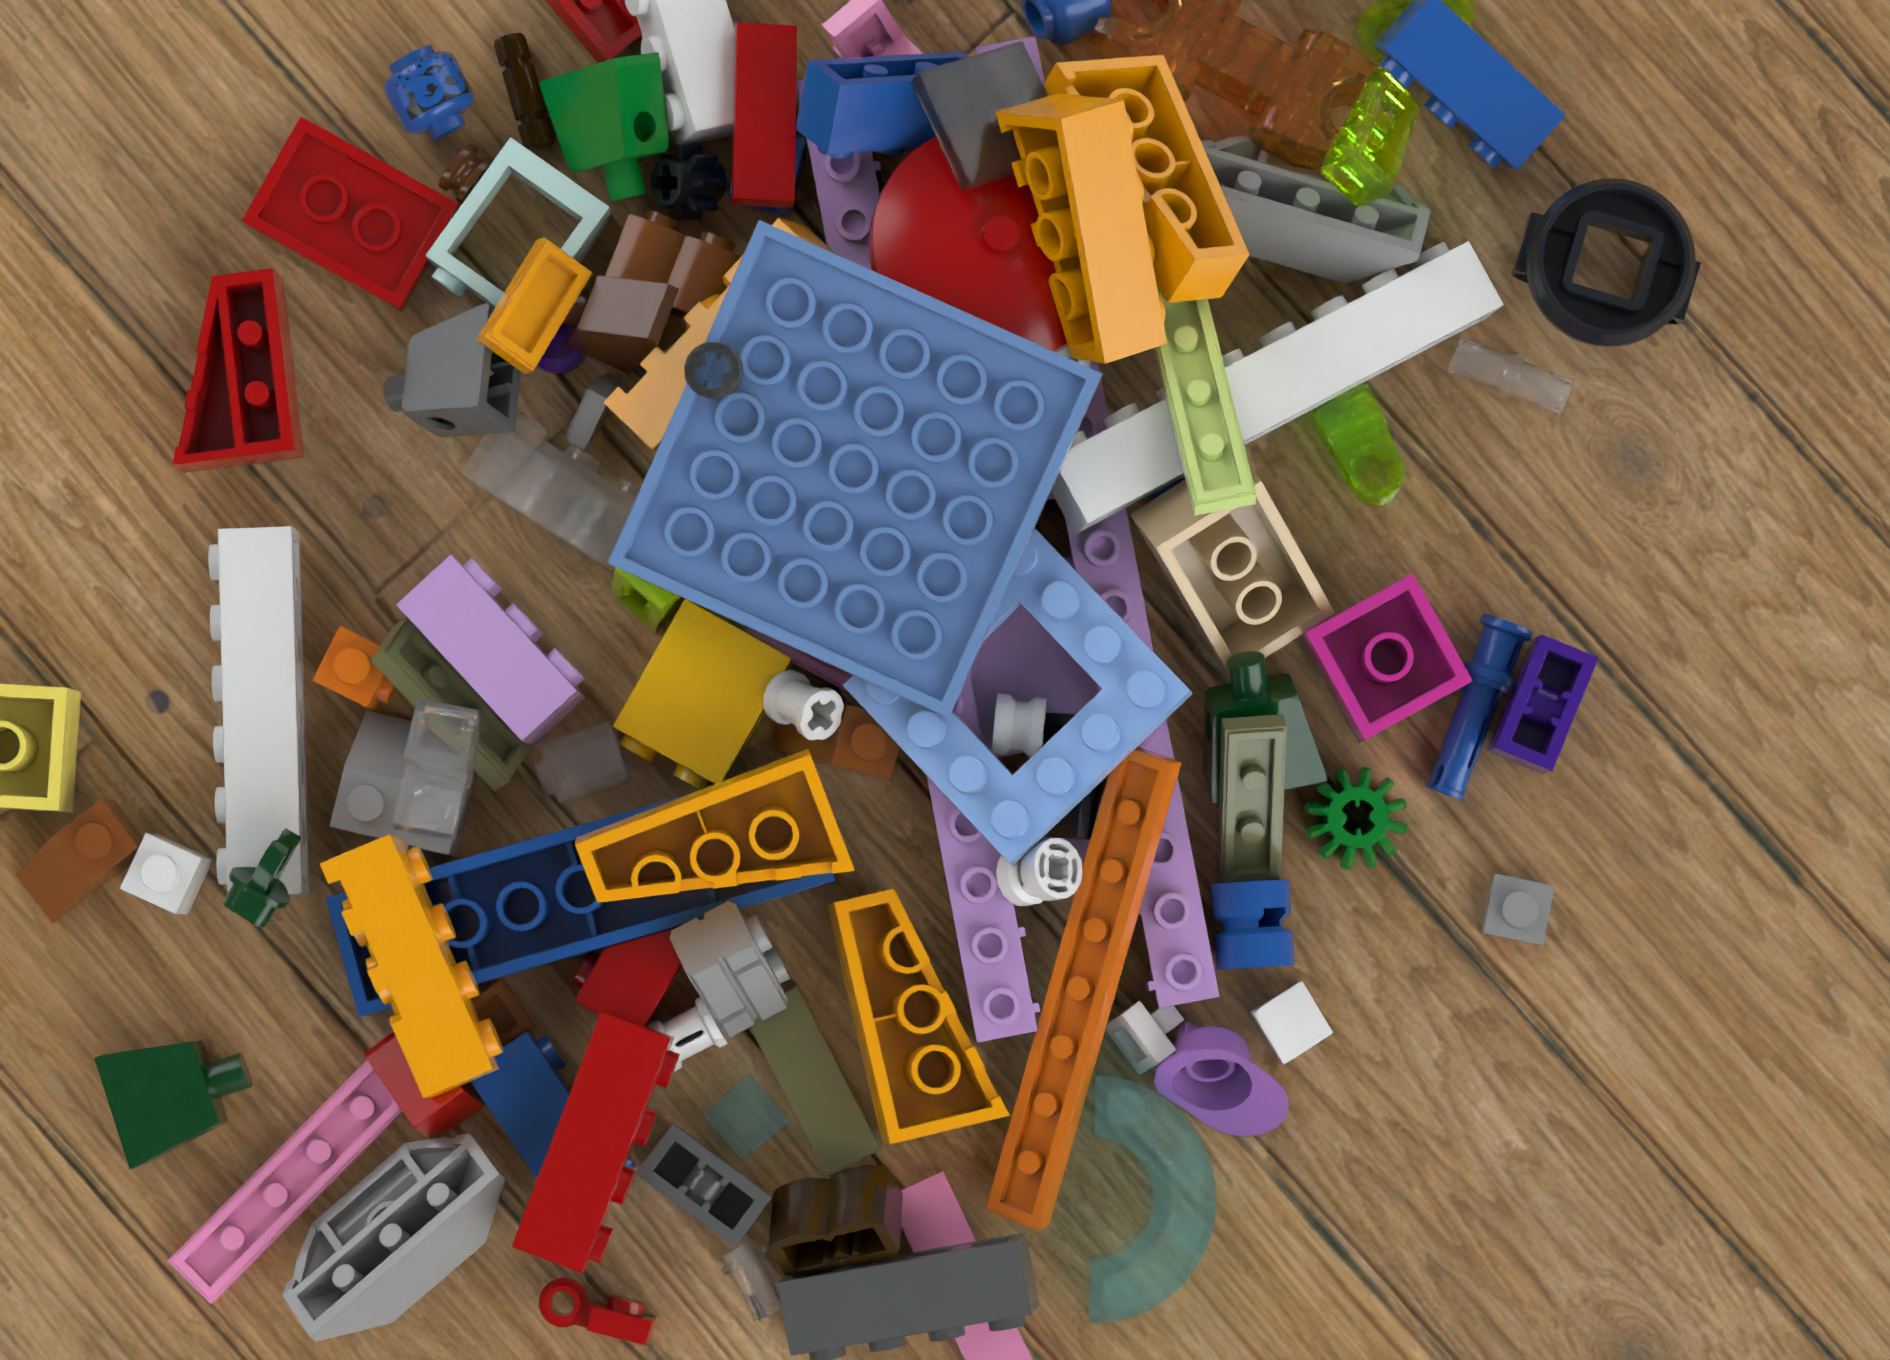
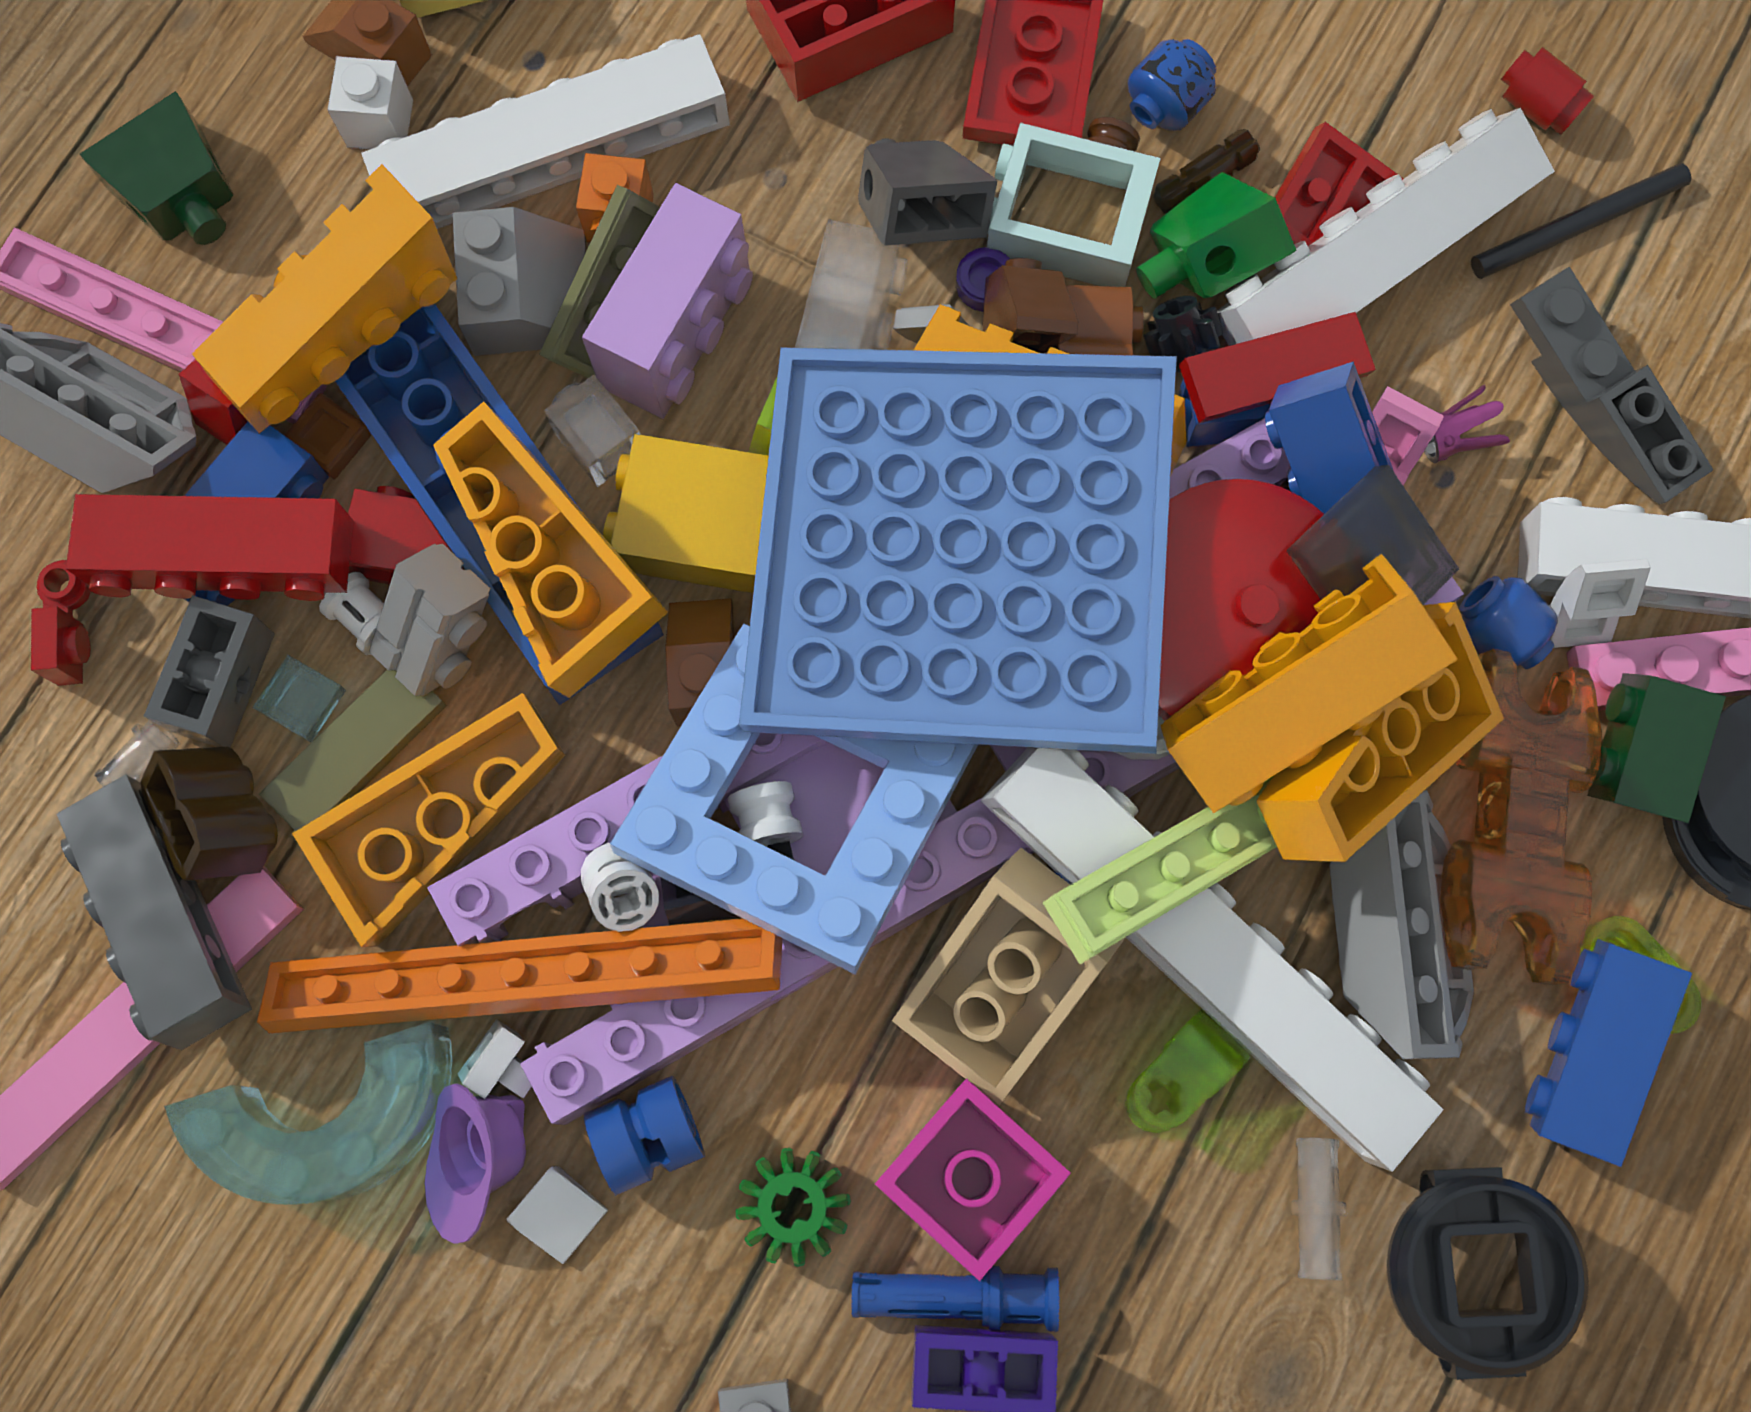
camera: 70 degrees right, 10 degrees down
dark green piece [223,828,302,927] -> none
clear brick [392,698,480,841] -> none
light orange tile [476,237,592,374] -> none
clear smoke bush [684,342,744,399] -> none
white bush [763,670,844,740] -> none
dark green torso [1203,651,1327,803] -> none
olive tile [1217,714,1287,883] -> none
clear neon green slope [1321,67,1421,206] -> none

